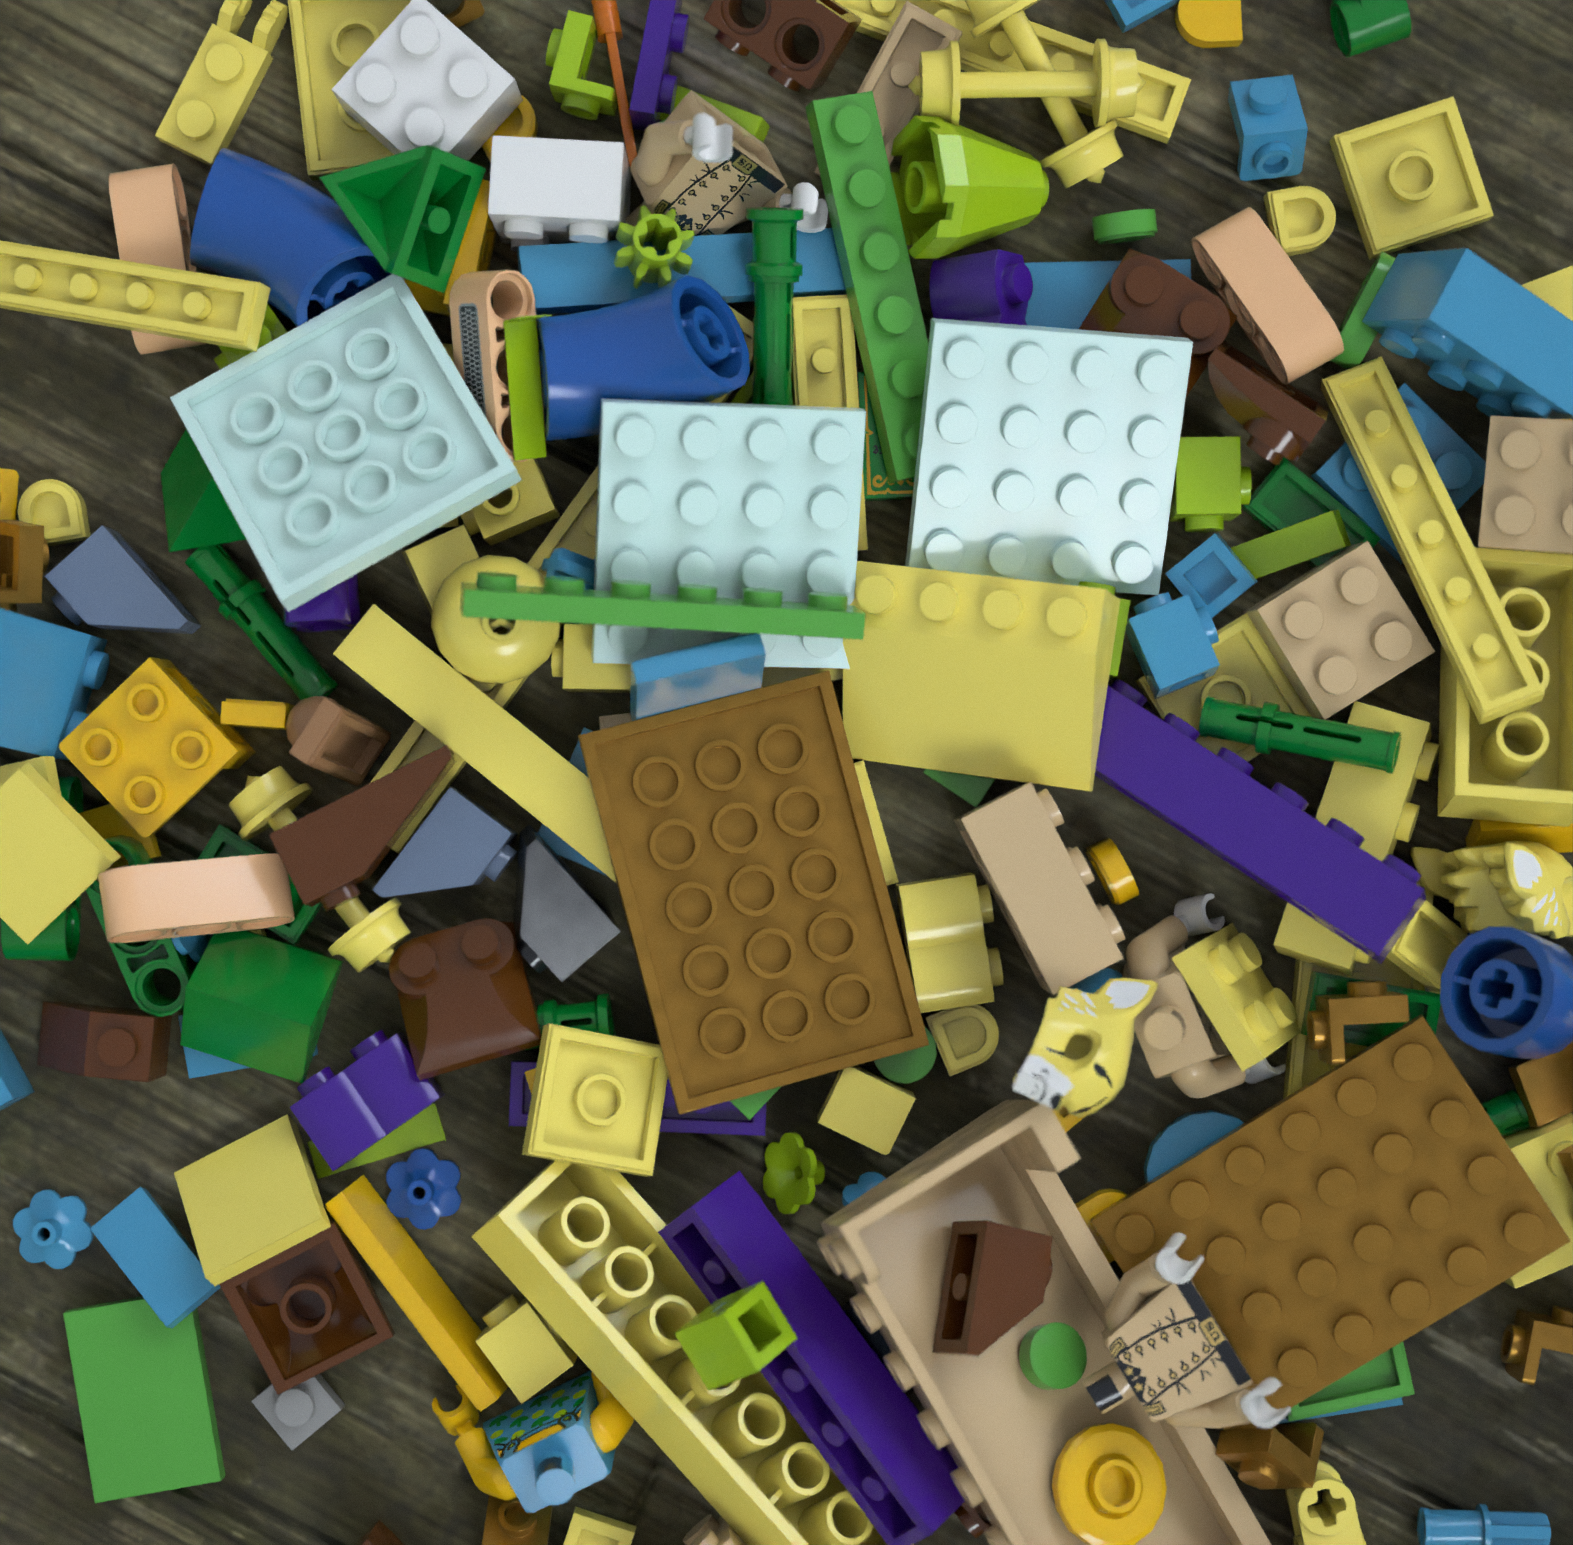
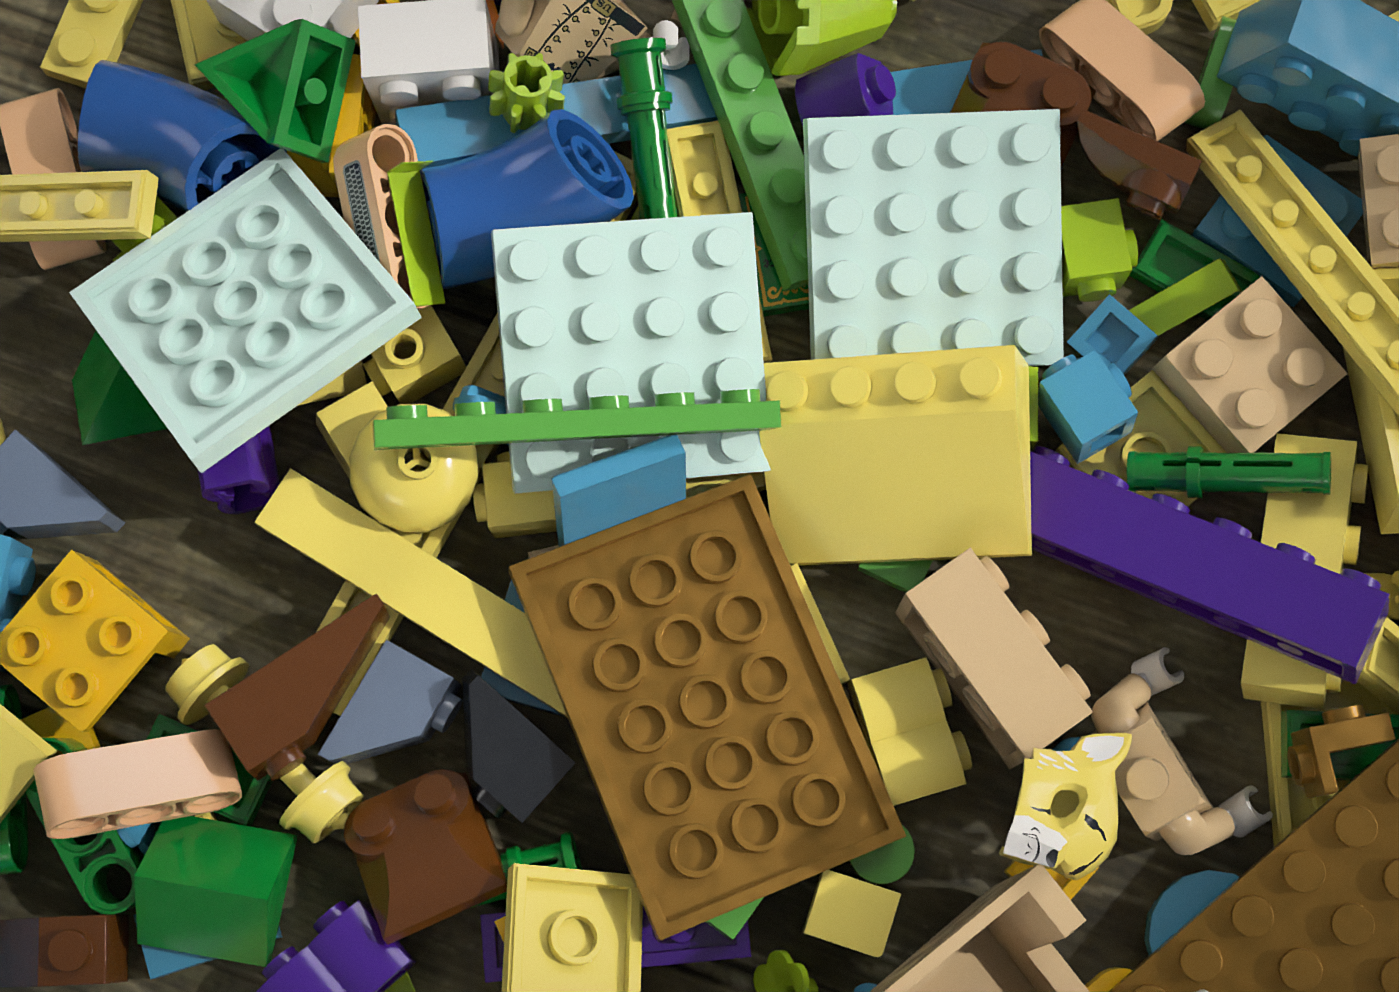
camera: 10 degrees left, 10 degrees down
green pin [185,544,339,700] -> none
yellow tile [220,698,294,730] -> none
medium nougat tile [285,696,391,786] -> none
light yellow tile [924,1004,999,1077] -> none
yellow tile [1085,838,1139,905] -> none
bright green tile [1092,209,1158,244] -> none
light yellow plate [1172,923,1301,1072] -> none

